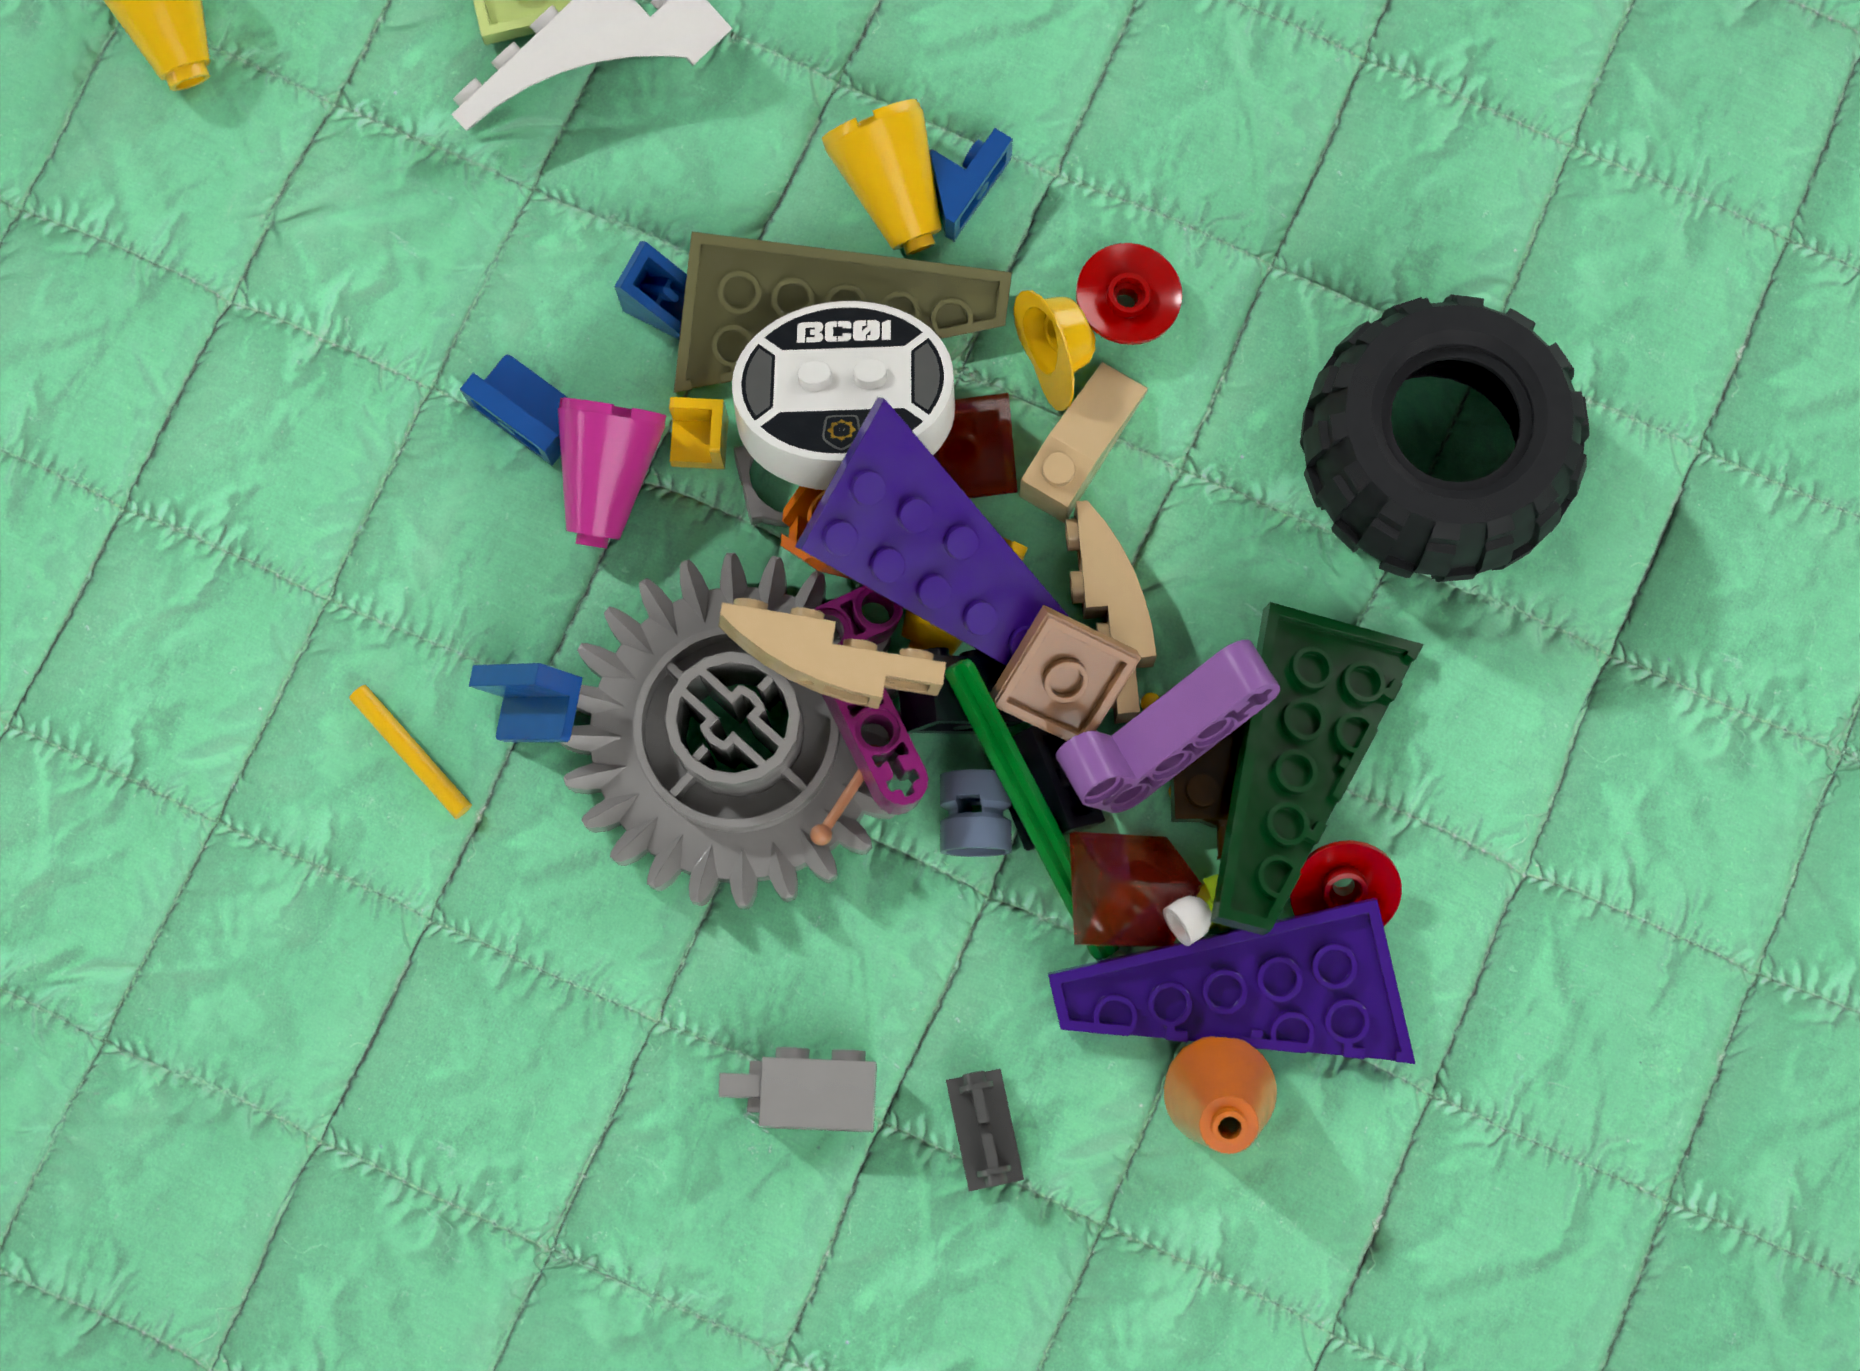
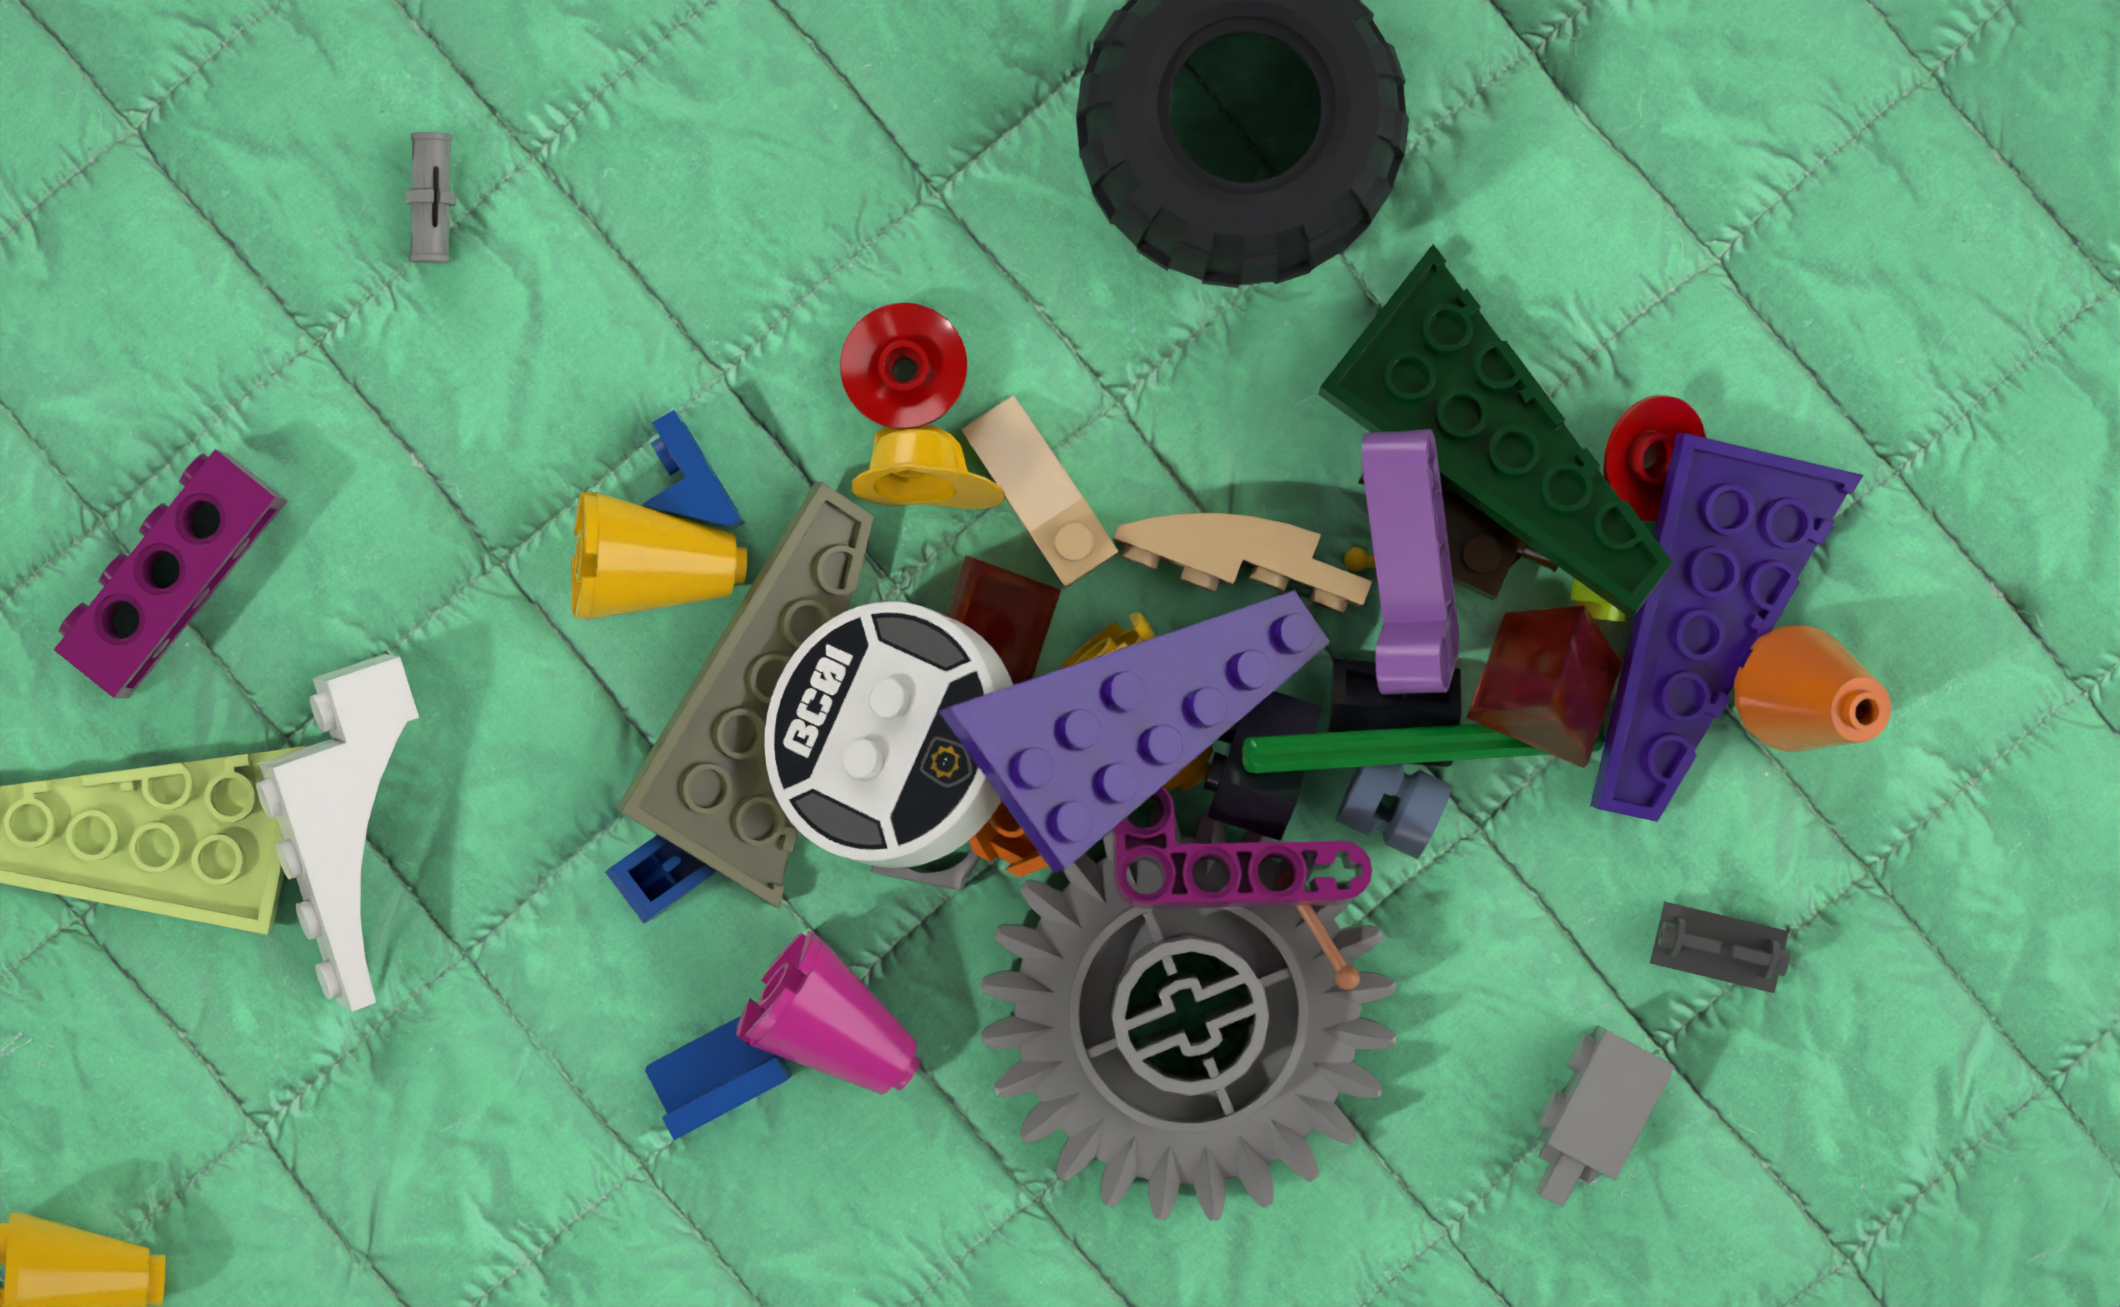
camera: 70 degrees left, 10 degrees up
blue panel [469,663,583,742] -> none
yellow panel [669,397,729,469] -> none
tan slope [719,598,946,709] -> none
medium nougat tile [990,605,1141,741] -> none
white hinge [1163,896,1212,946] -> none

